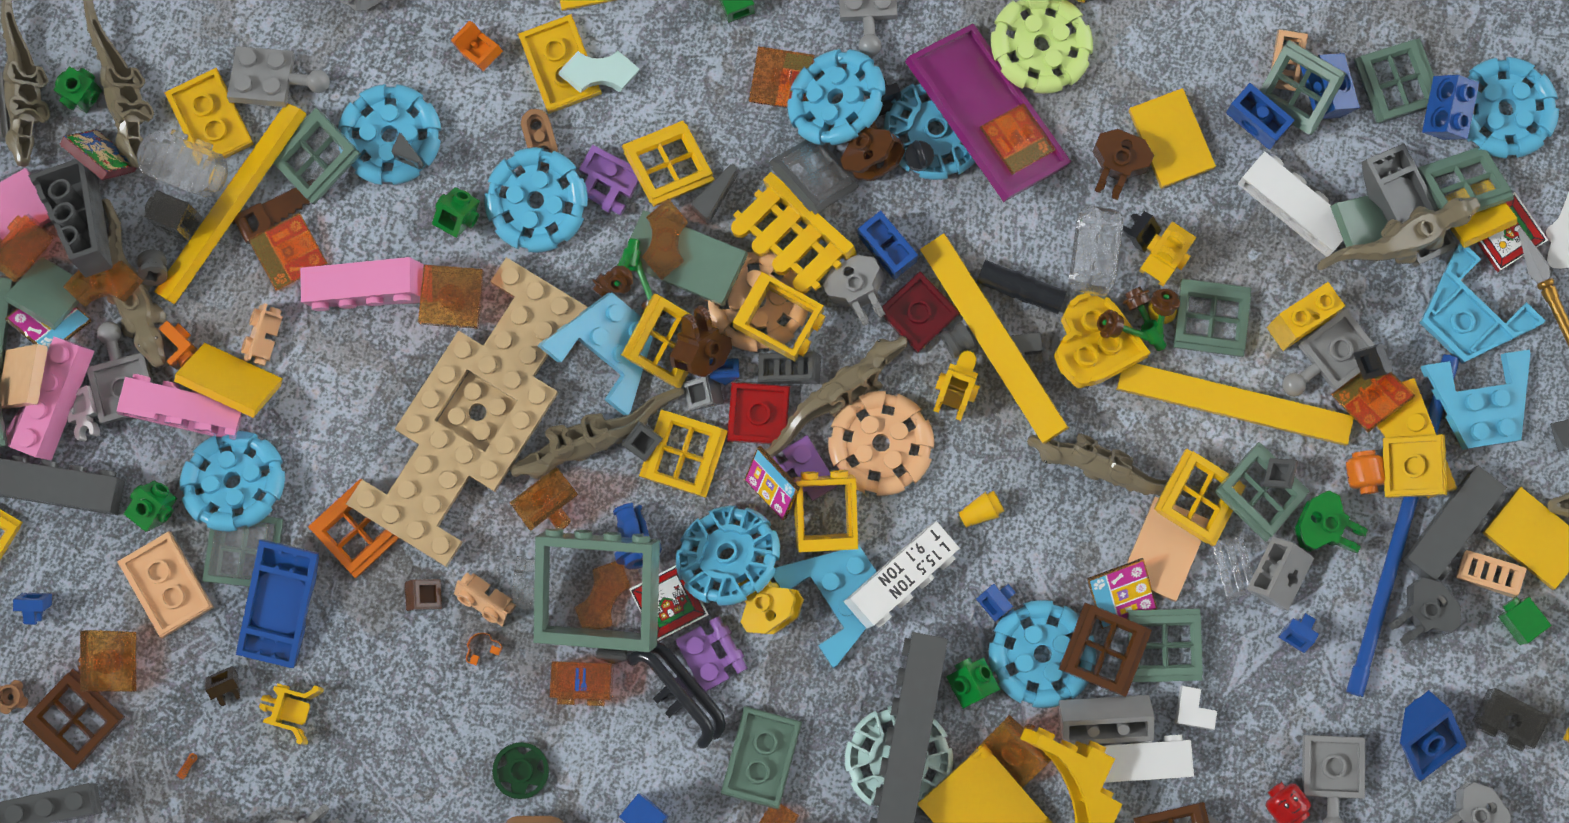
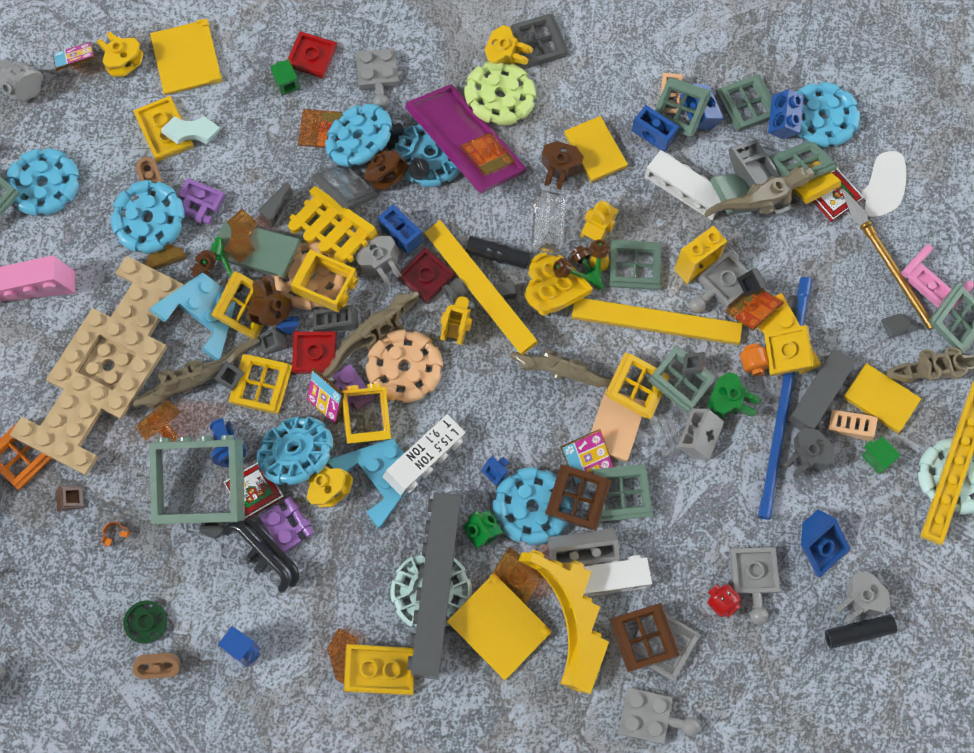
camera: 10 degrees left, 10 degrees down
dark grey slope [391,133,424,169] -> none
clear orange tile [418,265,484,329] -> none
green brick [432,187,480,238] -> none
orange bracket [451,21,503,72] -> none
light nougat hinge [454,573,516,627] -> none
clear orange brick [550,661,614,707] -> none
clear orange tile [575,561,631,630] -> none
yellow piece [622,121,715,207] -> none
sand green tile [721,706,802,810] -> none
yellow cone [958,490,1004,528] -> none
black tile [1122,211,1162,253] -> none
white piece [1175,686,1217,730] -> none
blue tile [1278,613,1319,653] -> none
medium azure wing [1419,243,1546,364] -> none
medium azure wing [1421,349,1531,450] -> none
clear smoke brick [1472,688,1550,752] -> none
none -> pearl gold tile [145,244,187,270]

